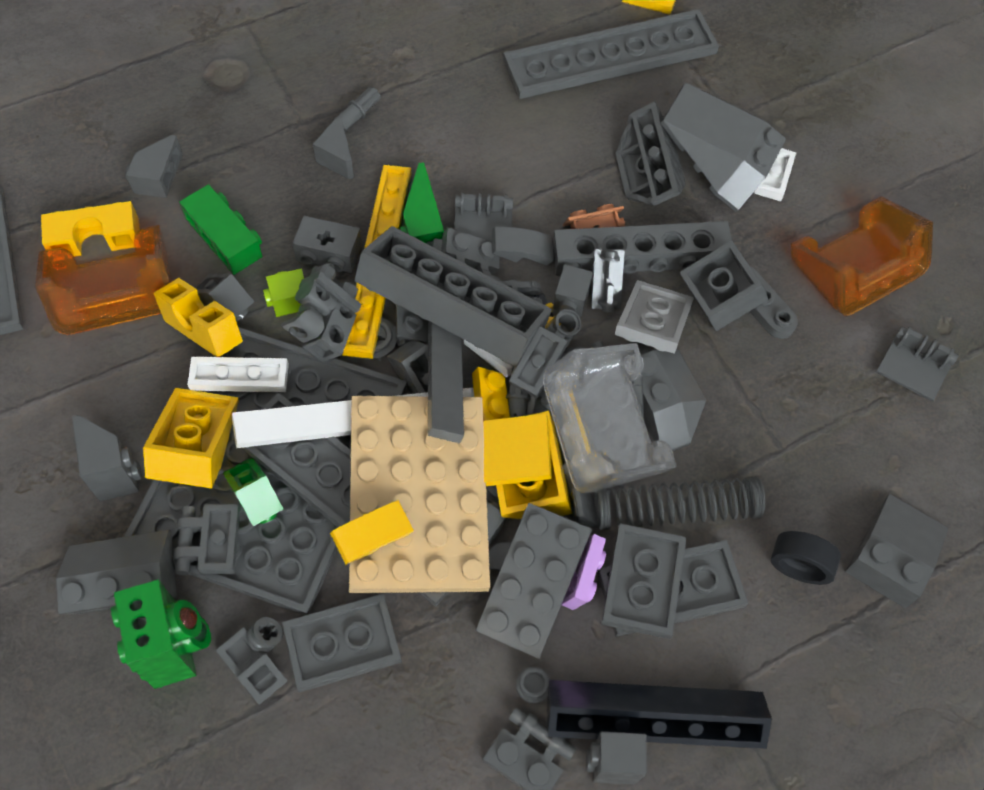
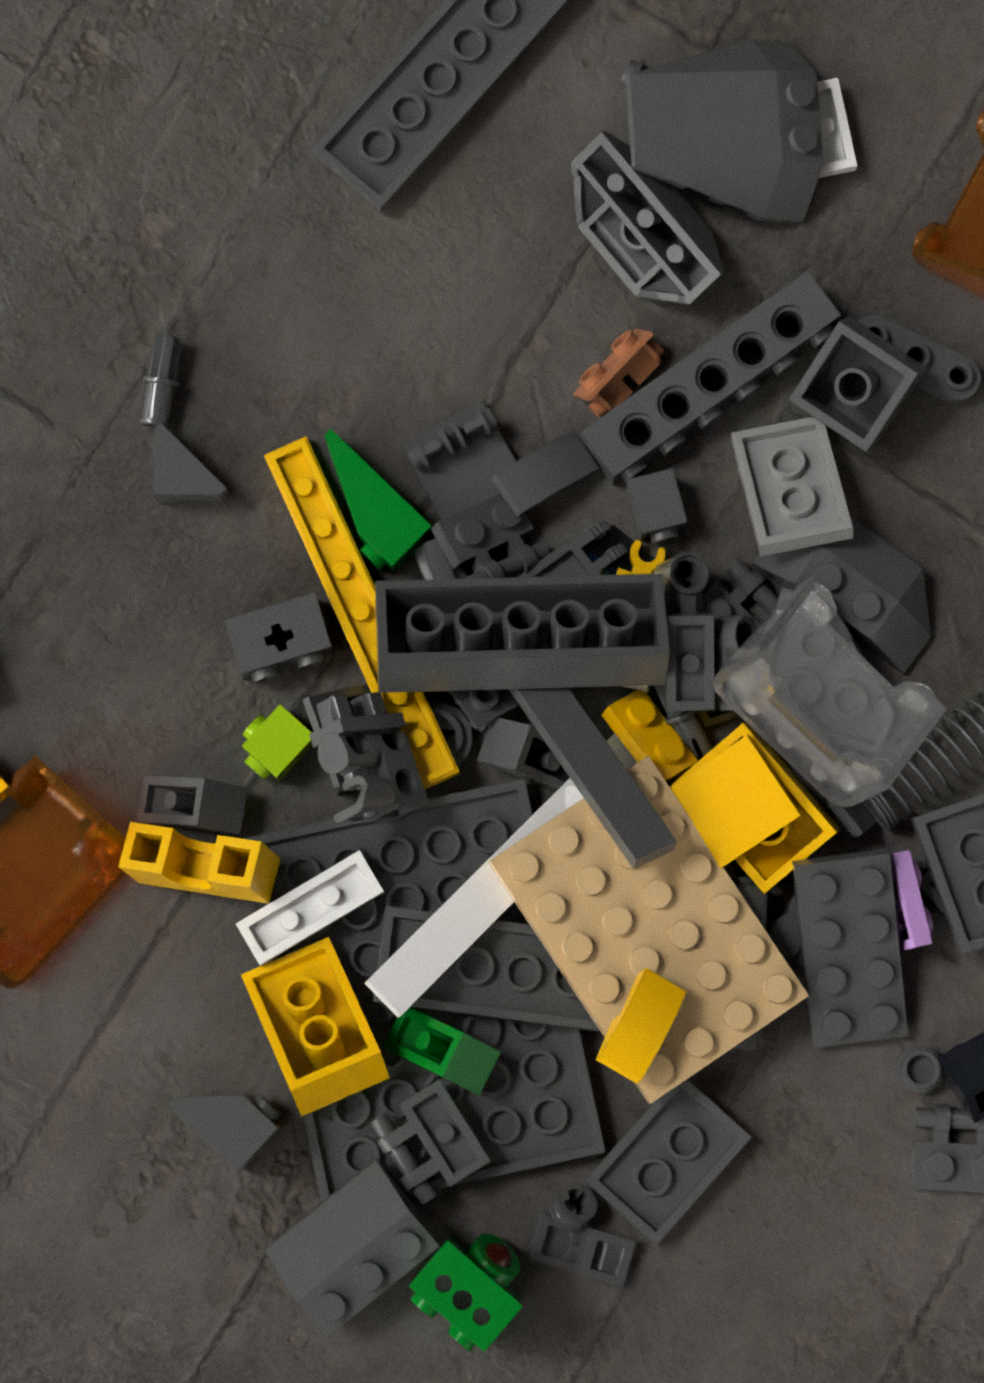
camera: 30 degrees left, 20 degrees up
green brick [179,184,263,275] -> none
hinge [591,249,625,312] -> none

